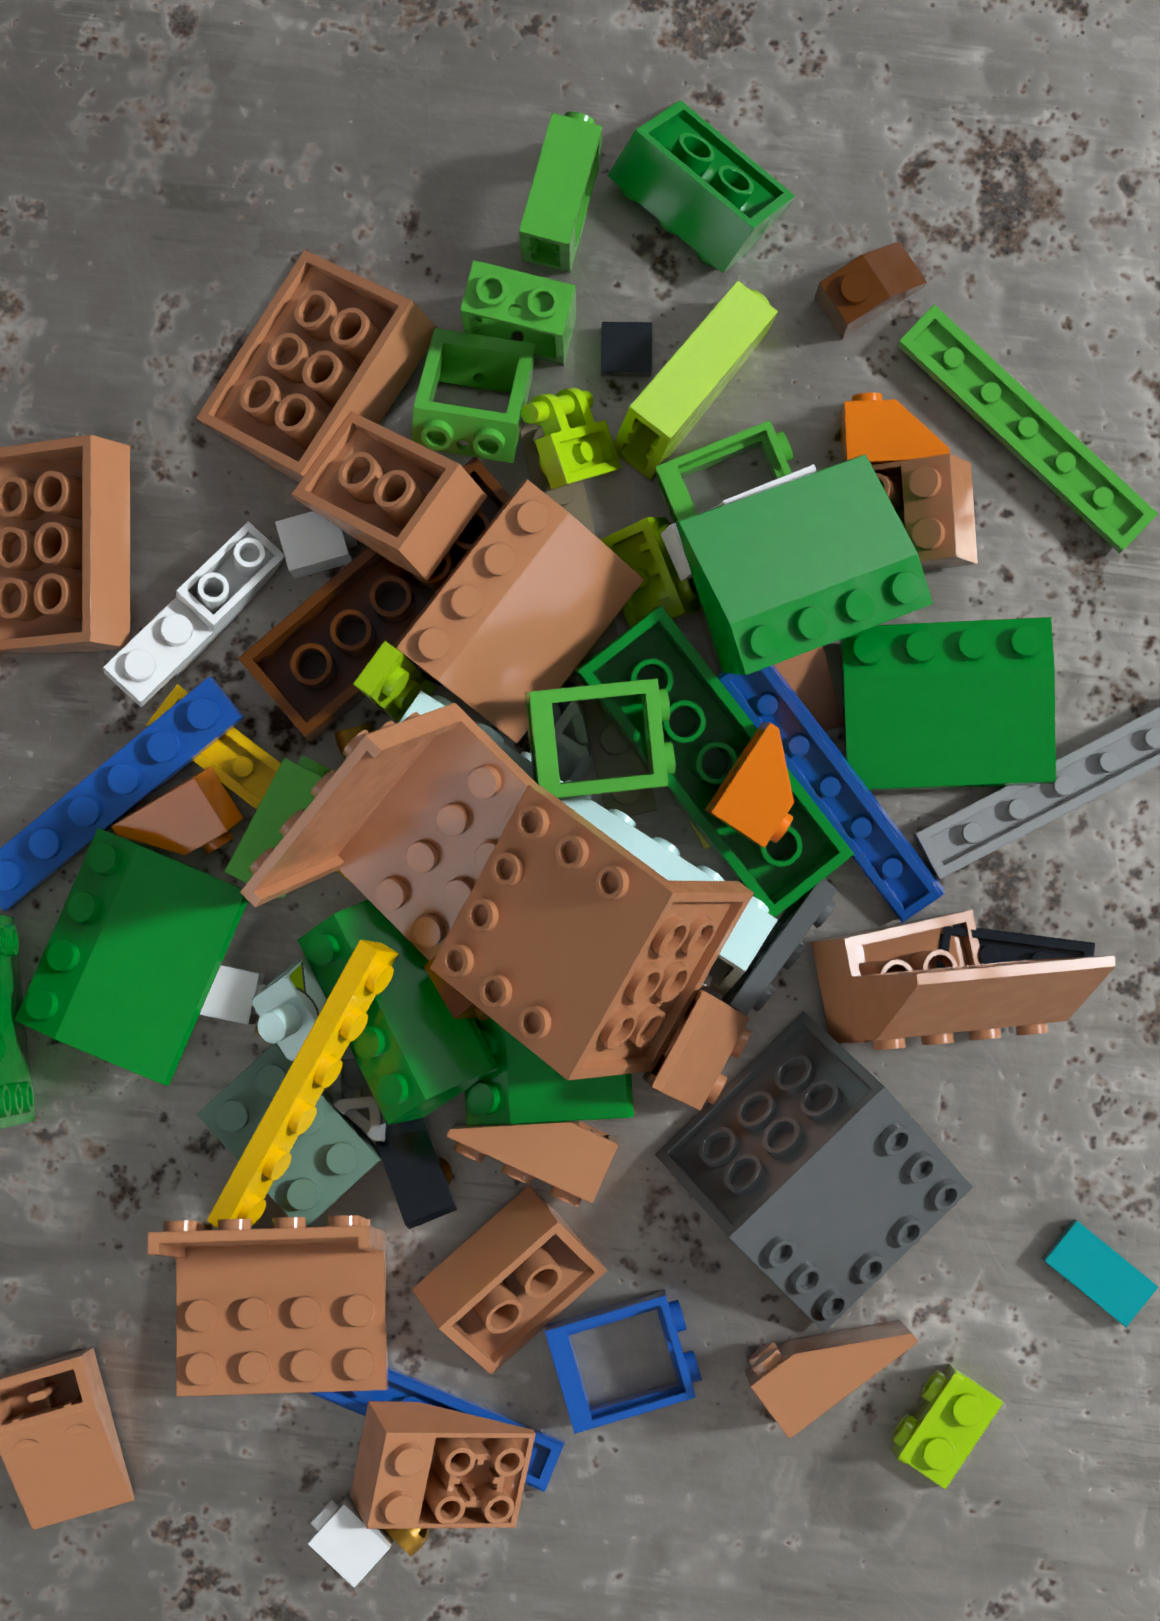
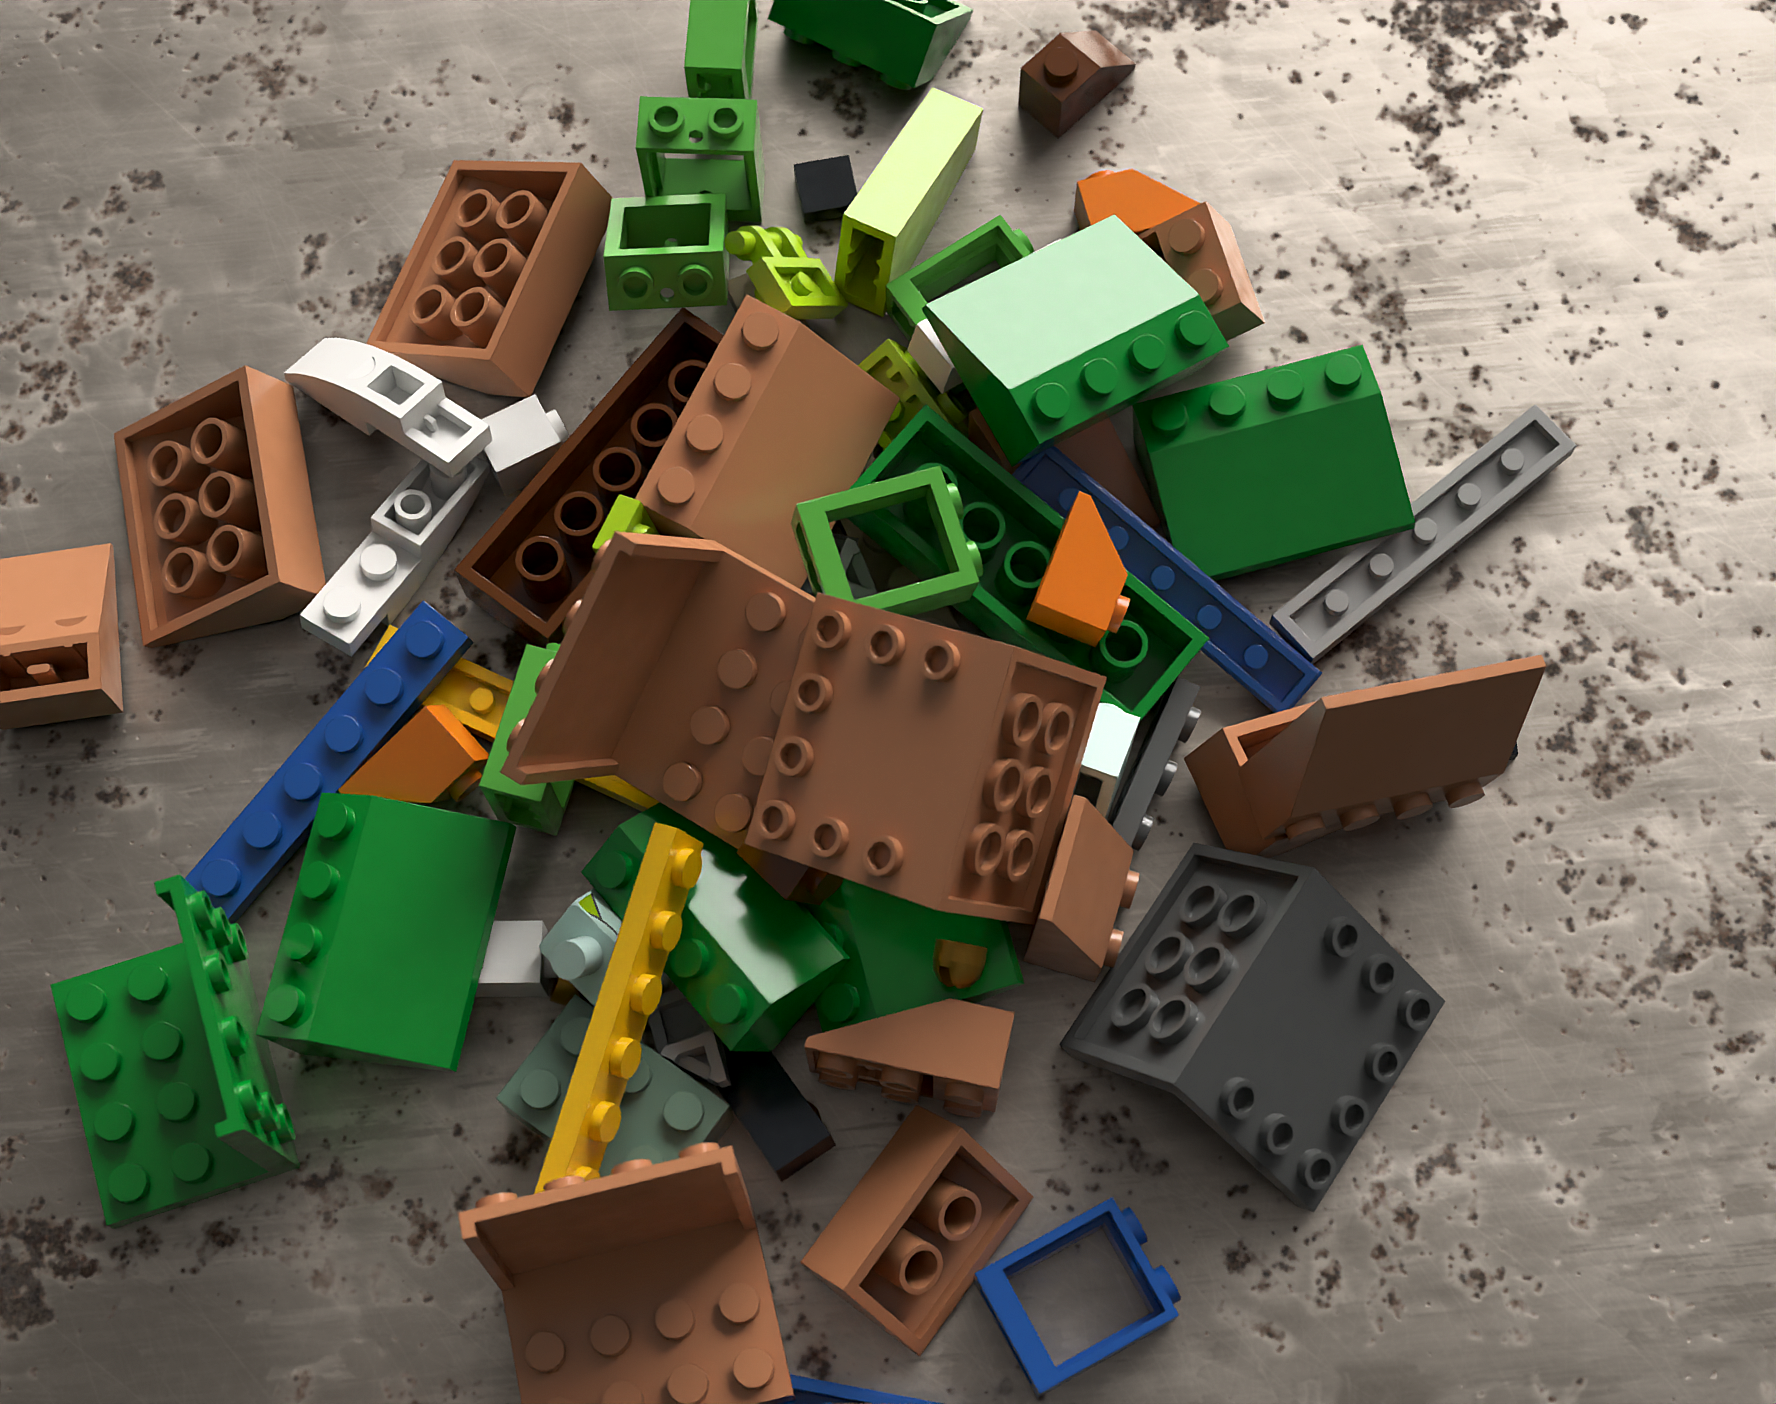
camera: 15 degrees left, 15 degrees down
nougat slope [291,411,487,581] -> none
nougat slope [745,1320,918,1439] -> none
lime bracket [891,1364,1004,1490] -> none
bright green plate [897,304,1158,554] -> none
teal tile [1042,1219,1158,1328] -> none
none -> white slope [284,338,493,478]
none -> pearl gold hinge [933,939,988,989]

